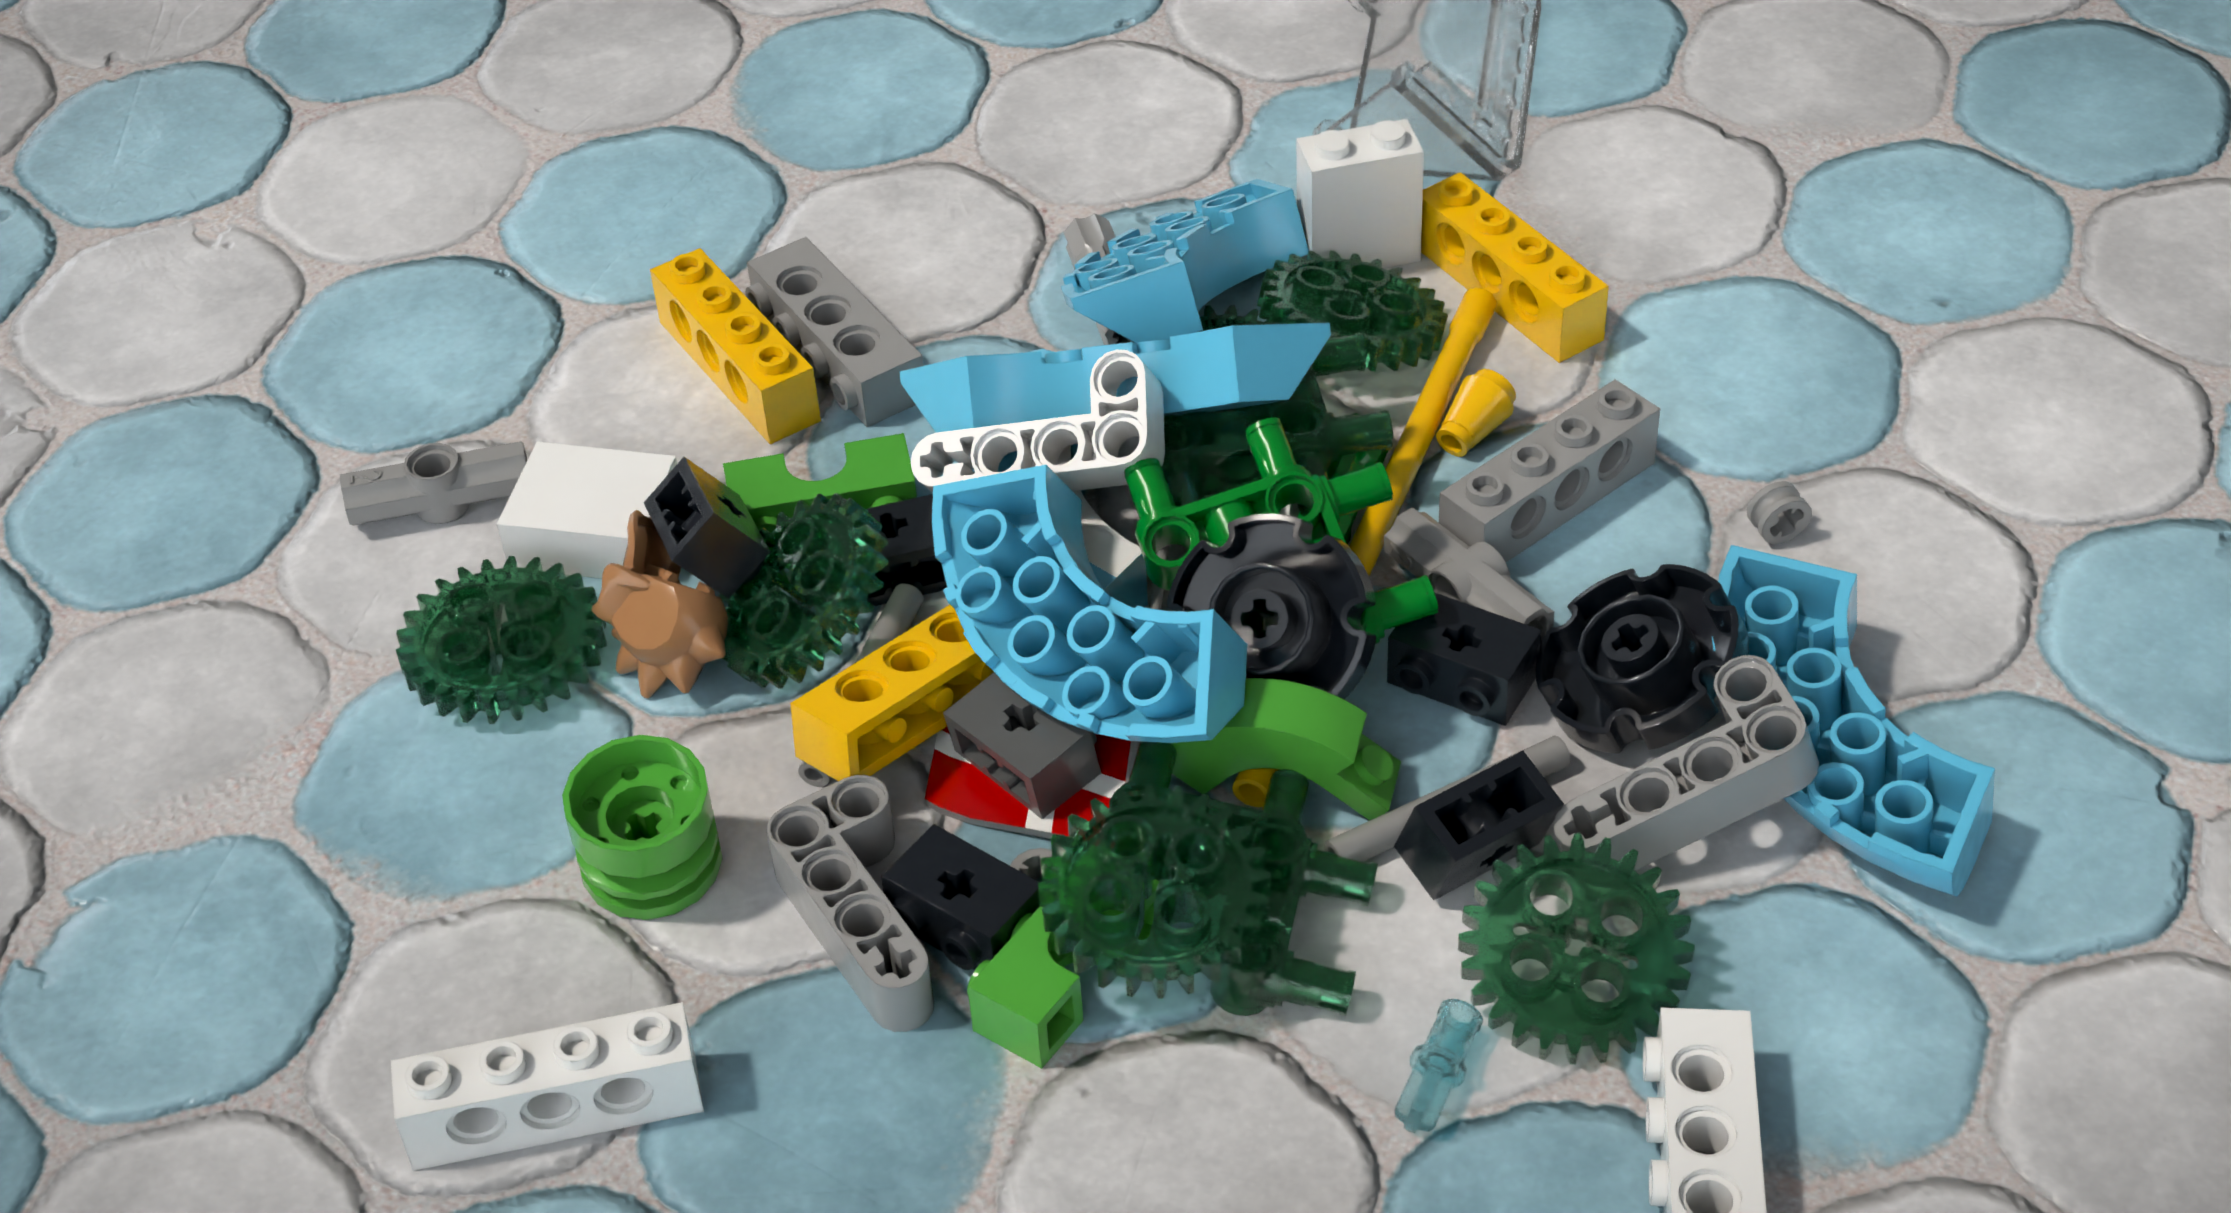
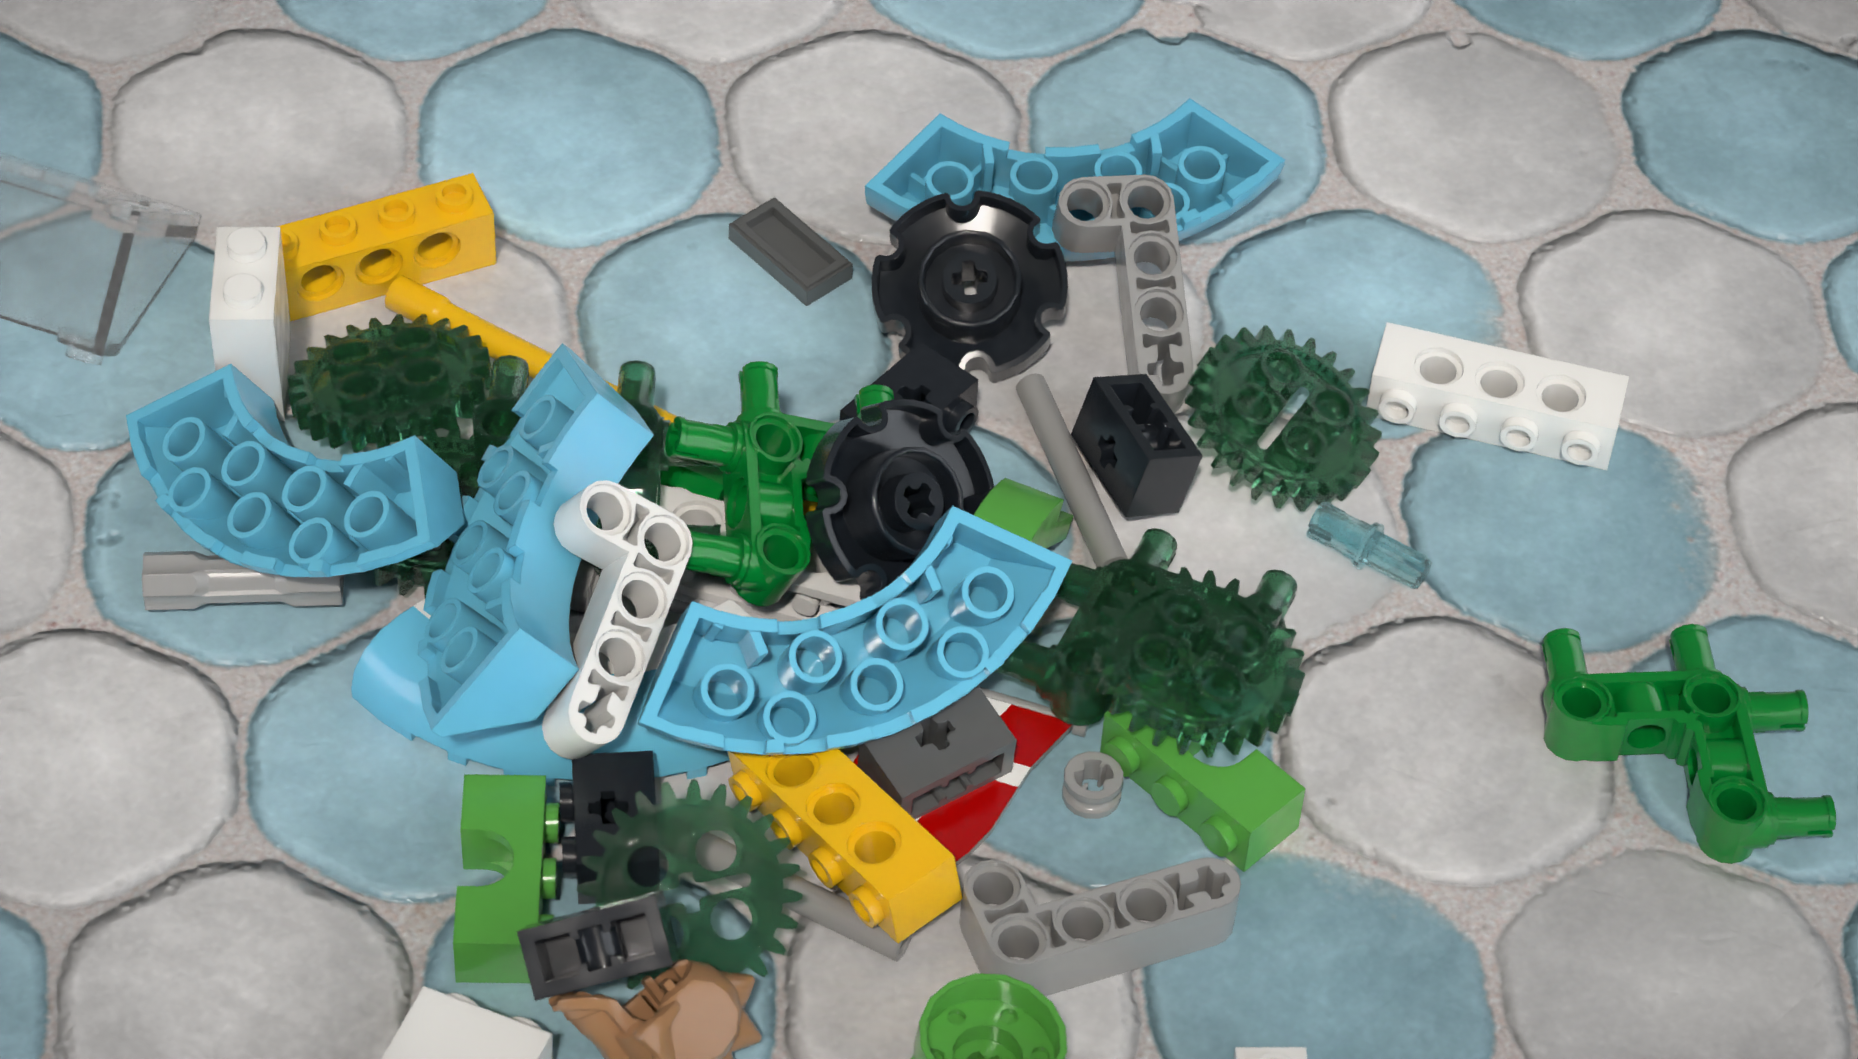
camera: 85 degrees left, 5 degrees up
yellow brick [650,248,821,444] -> none
light grey brick [745,237,924,427] -> none
black brick [881,824,1044,970] -> none
light grey piece [1384,507,1554,646] -> none
yellow cone [1436,369,1516,457] -> none
light grey brick [1439,379,1660,562] -> none
light grey bush [1747,481,1812,544] -> none
none -> dark grey tile [729,197,853,307]

